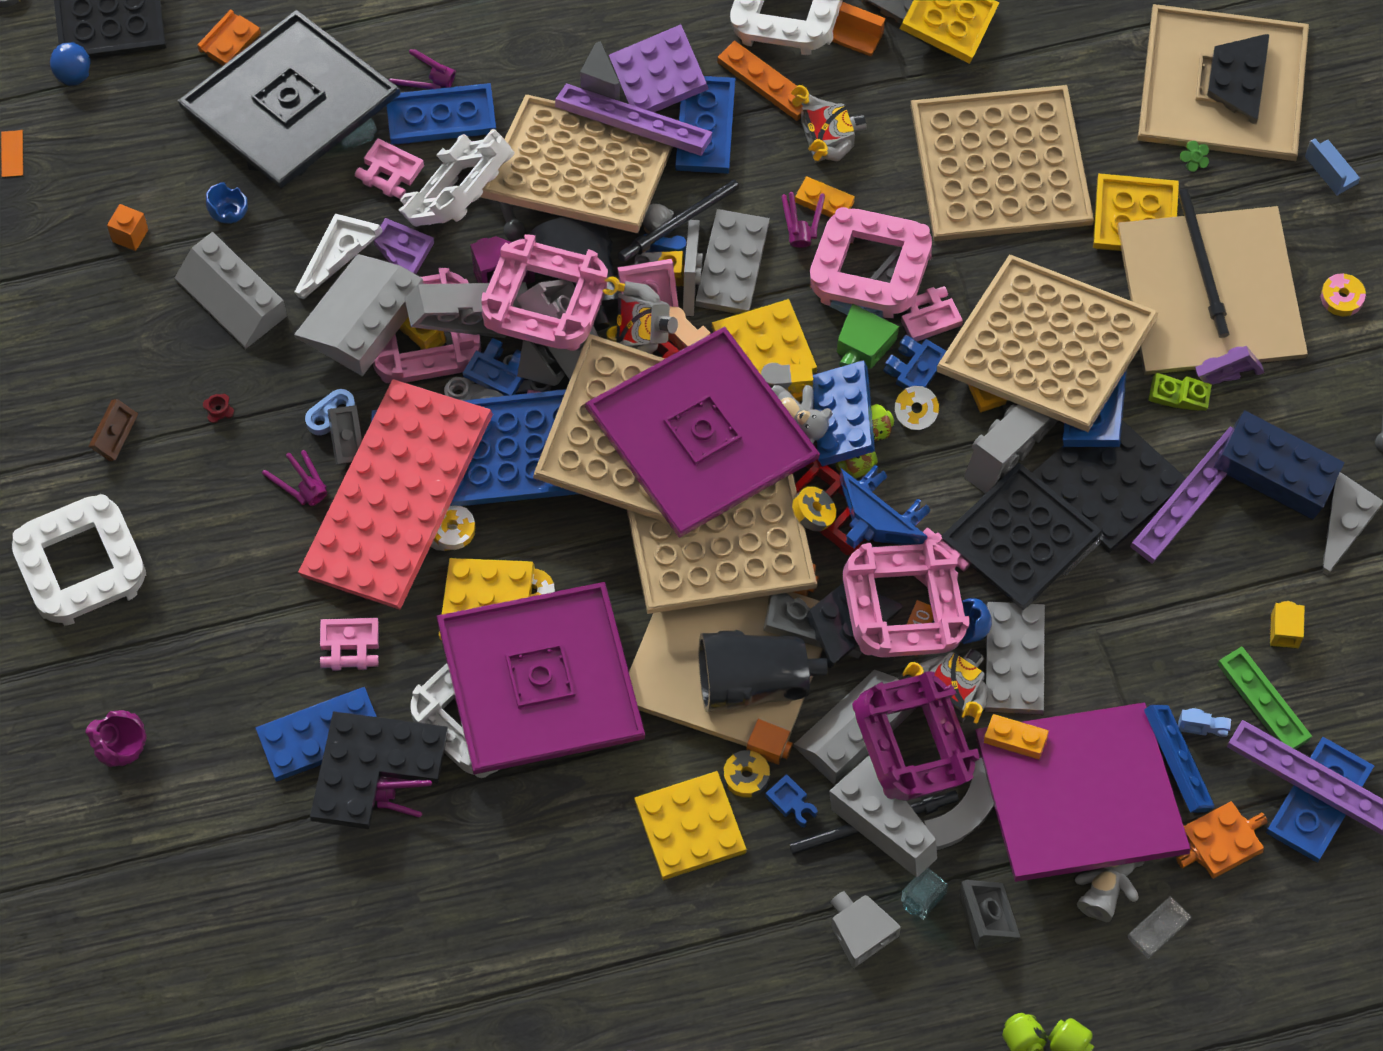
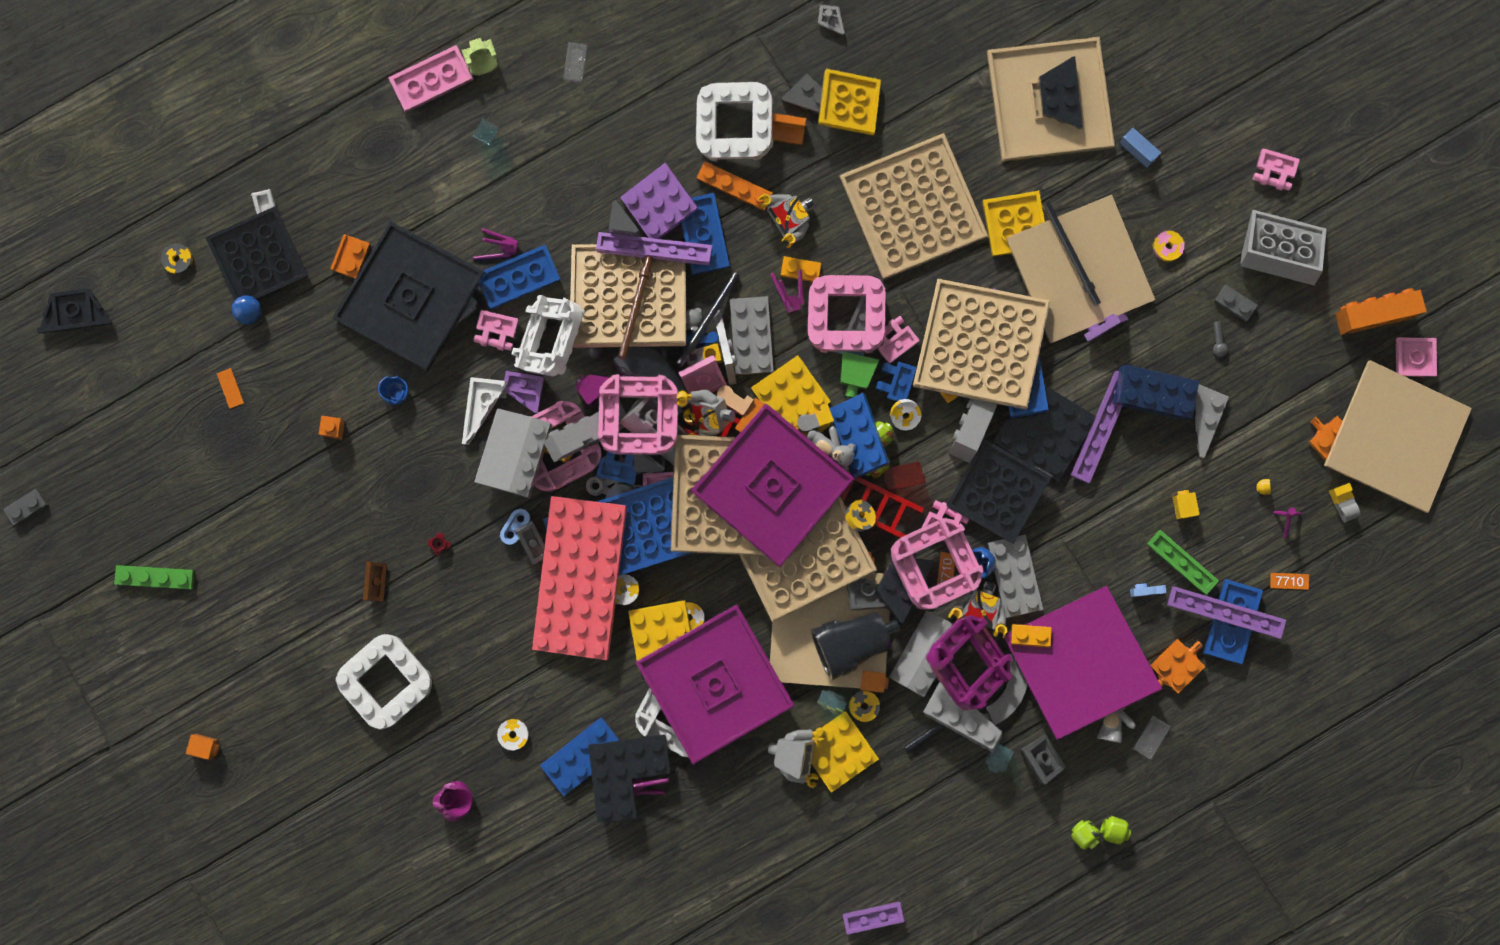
camera: 15 degrees left, 20 degrees up
light grey slope [175,232,287,349] -> none
magenta plant [262,450,327,506] -> none
bright pink plate [320,618,379,671] -> none
blue plate [765,774,818,828] -> none
light grey torso [831,891,901,968] -> none
blue connector [840,465,930,549] -> none
blue tile [1144,705,1215,813] -> none
lime slope [1149,373,1212,411] -> none
bright green plant [1180,141,1209,172] -> none
none -> white piece [497,719,529,750]
none -> reddish brown bar [618,256,653,360]
none -> light grey torso [768,727,825,788]
none -> clear light blue brick [817,690,847,715]
none -> clear red panel [883,462,926,491]

